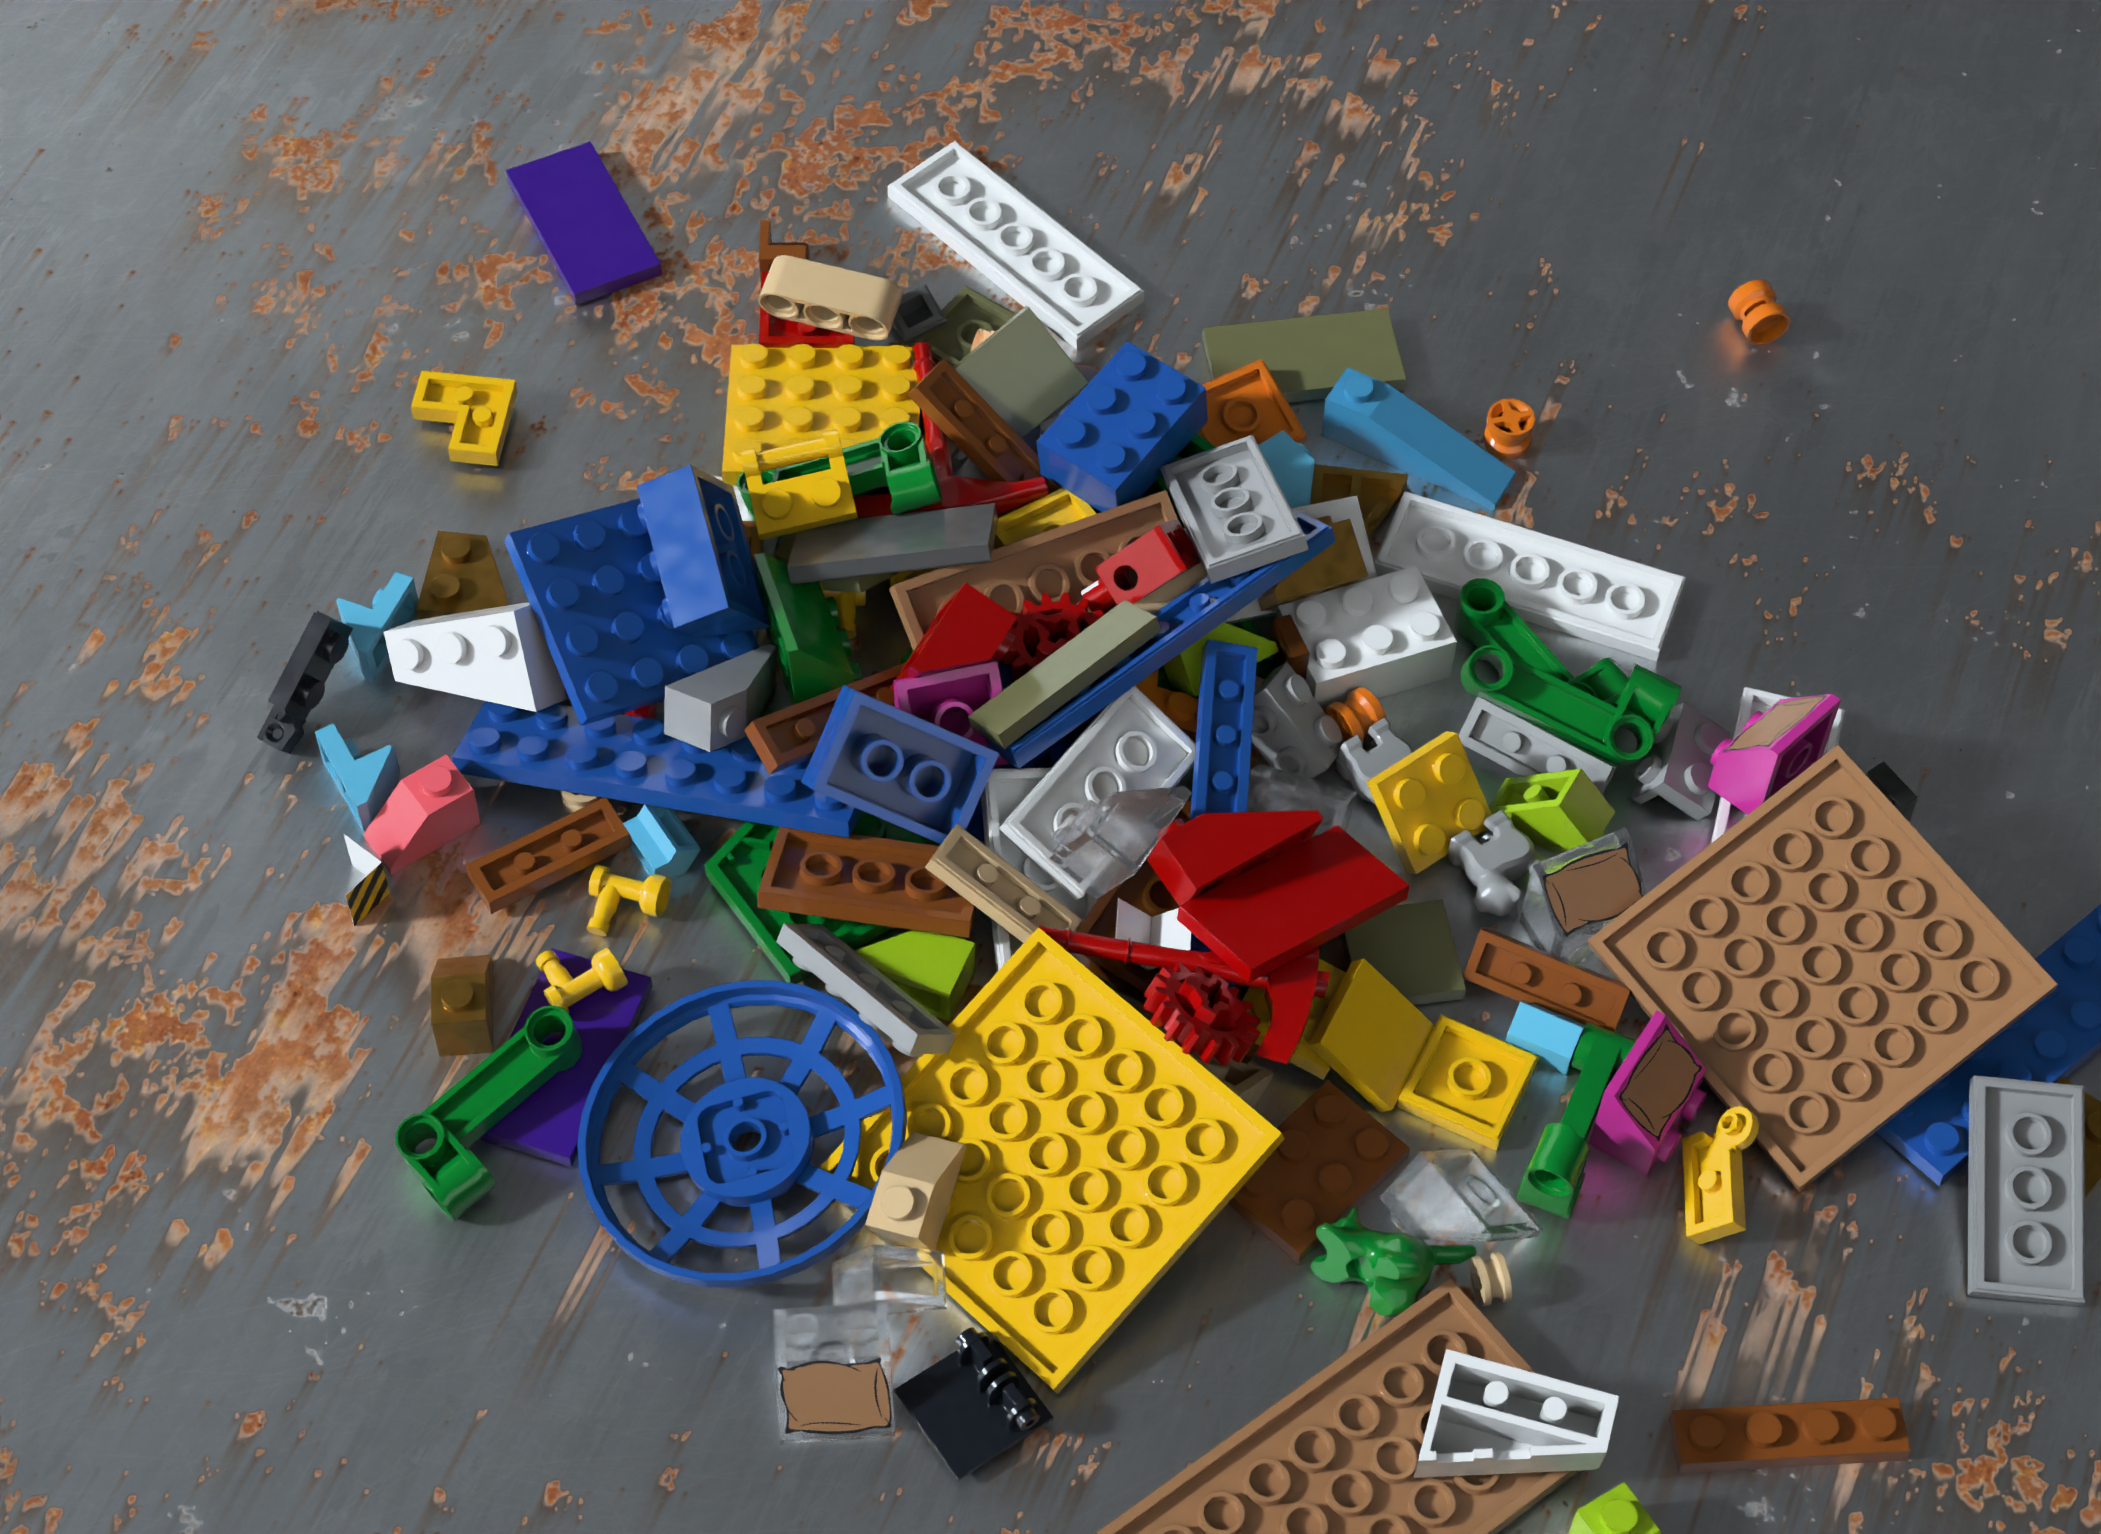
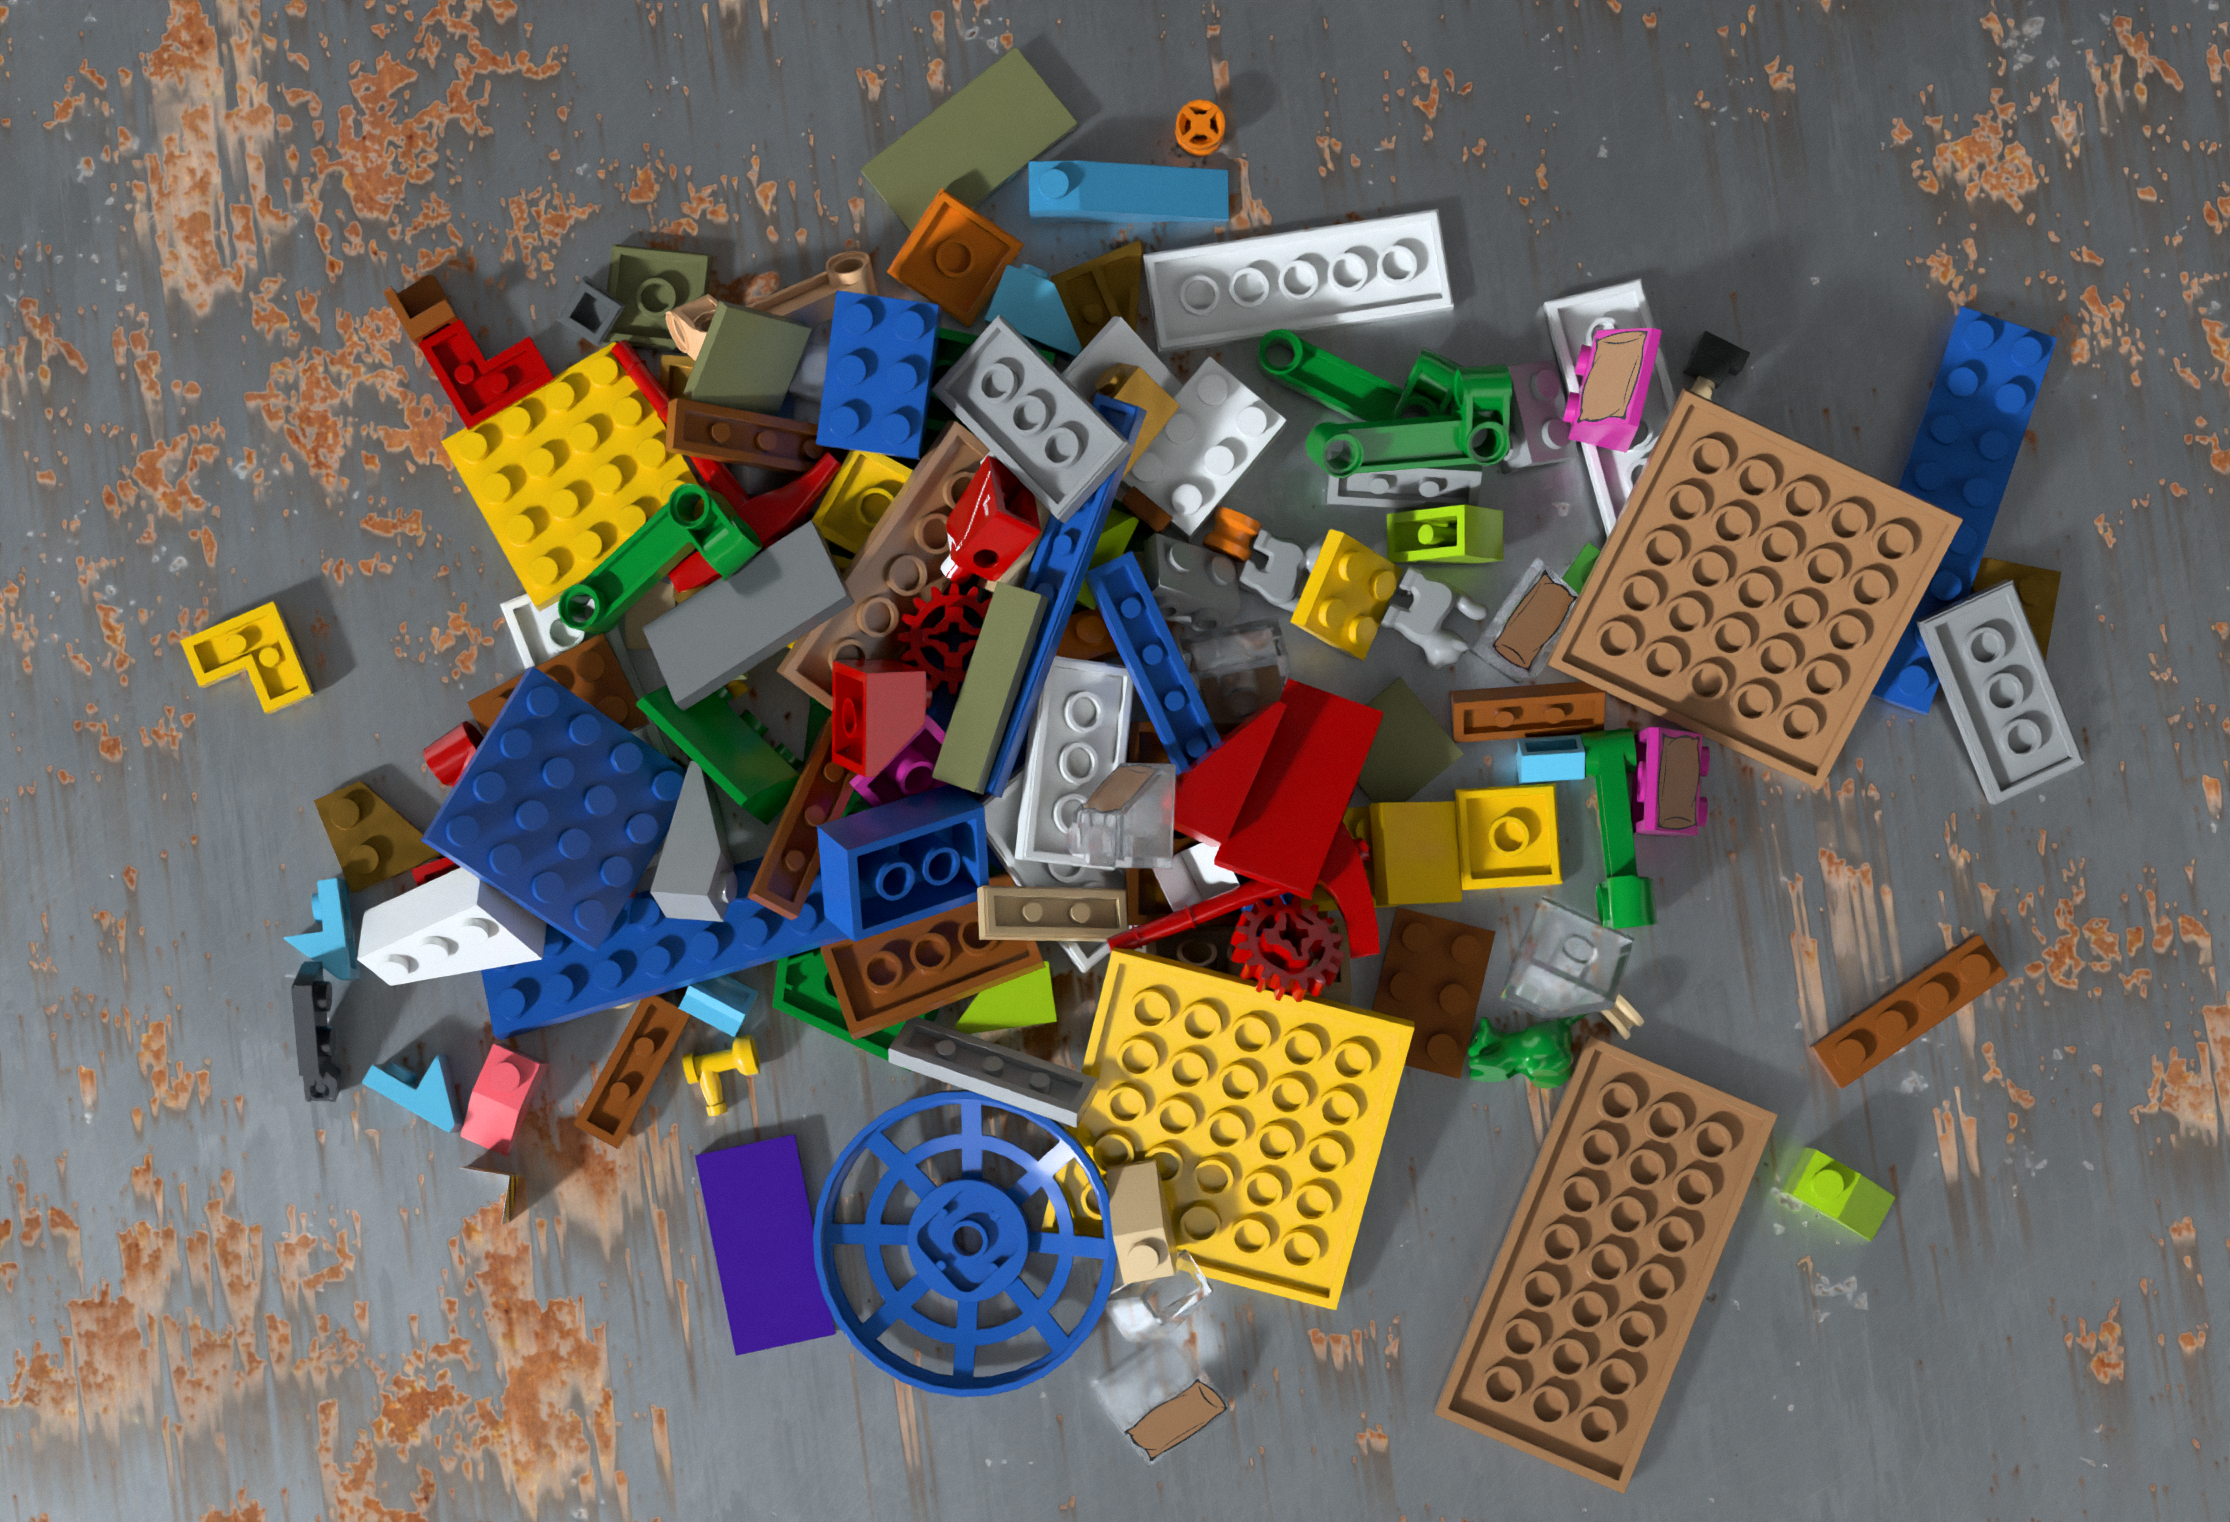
camera: 30 degrees left, 30 degrees up
green piece [395,1005,583,1221] -> none
pearl gold slope [431,955,494,1057] -> none
dark purple tile [506,141,662,305] -> none
yellow piece [536,947,628,1013] -> none
blue slope [637,464,771,637] -> none
yellow plate [740,429,858,540] -> none
tan beam [758,255,903,341] -> none
white tile [888,141,1144,350] -> none
black hinge [894,1327,1054,1481] -> none
white wedge [1414,1349,1619,1478] -> none
yellow hinge [1682,1106,1759,1245] -> none

